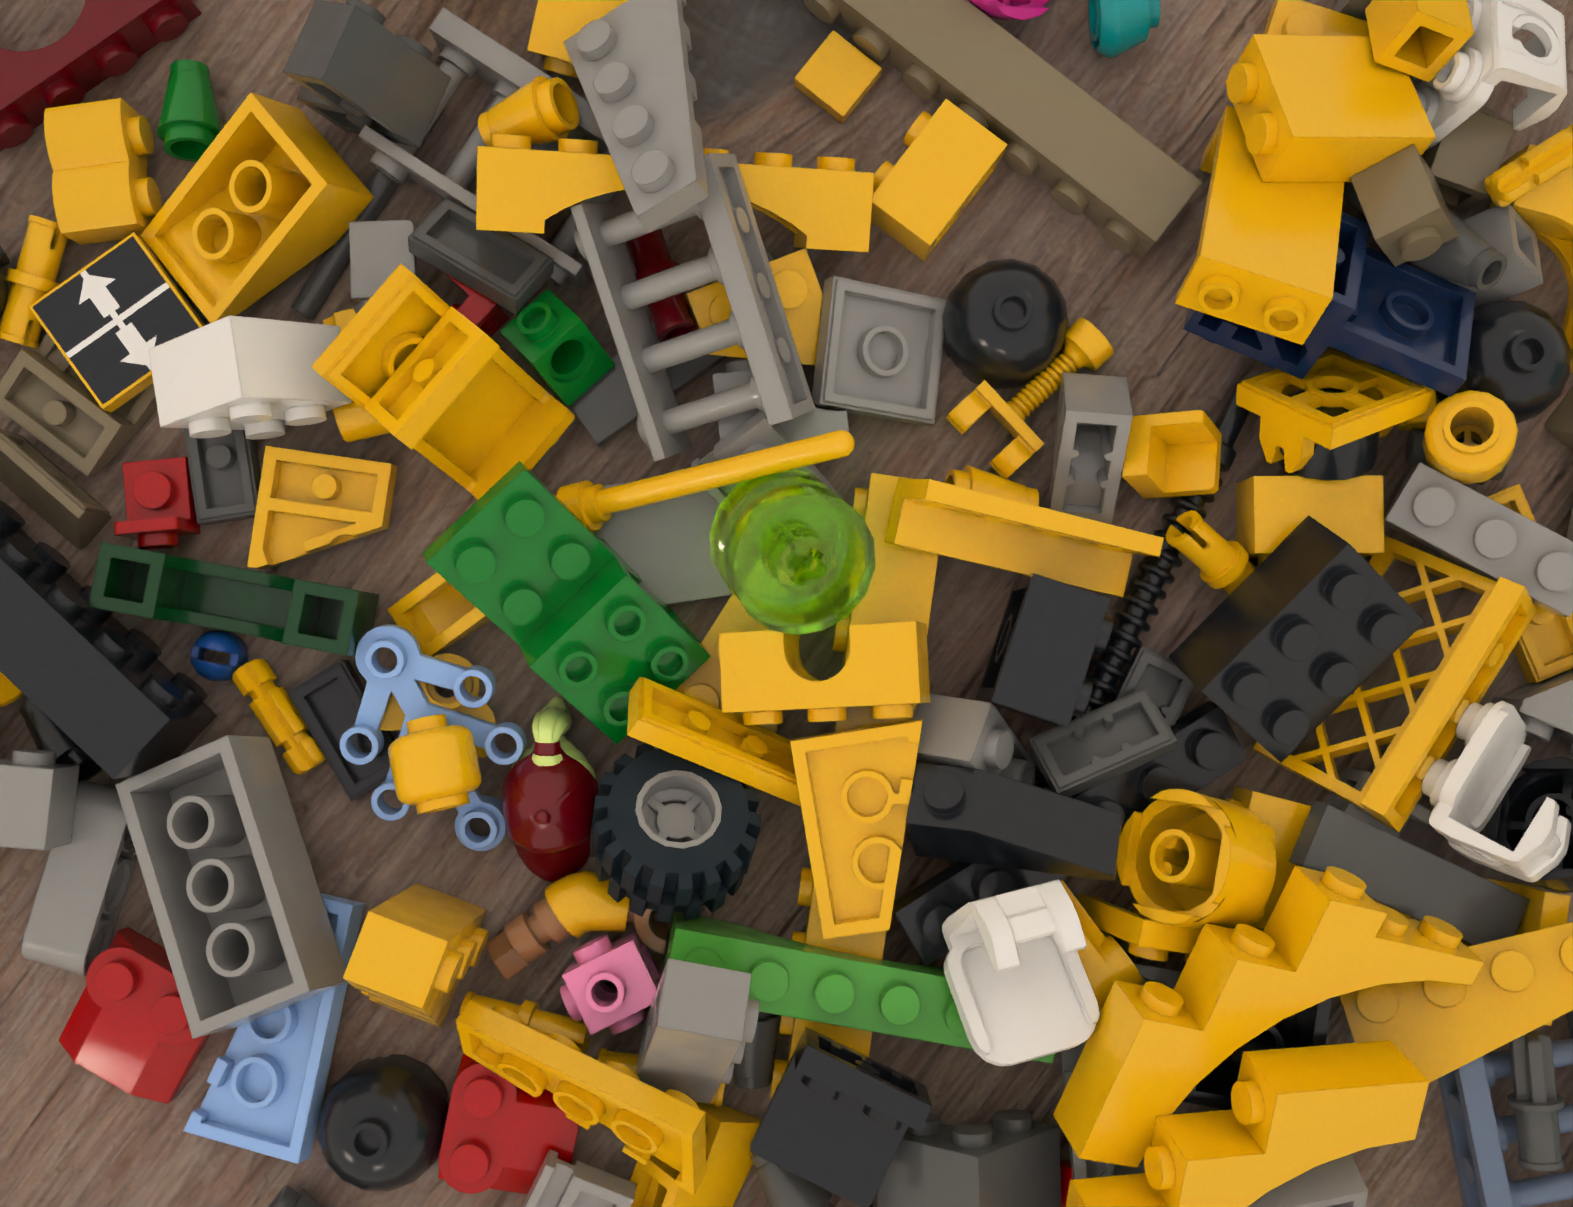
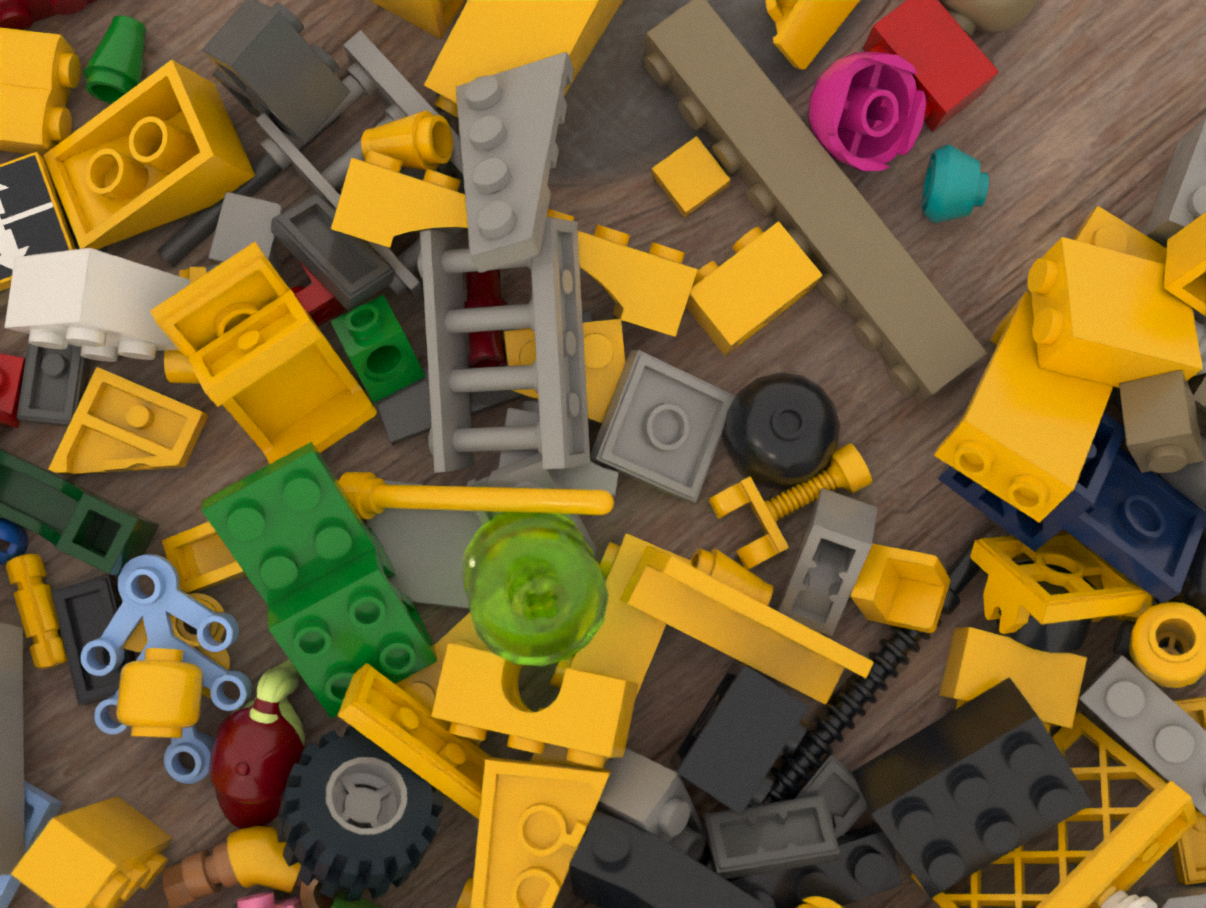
camera: 10 degrees right, 5 degrees down
yellow pin [1166,510,1257,595] -> none

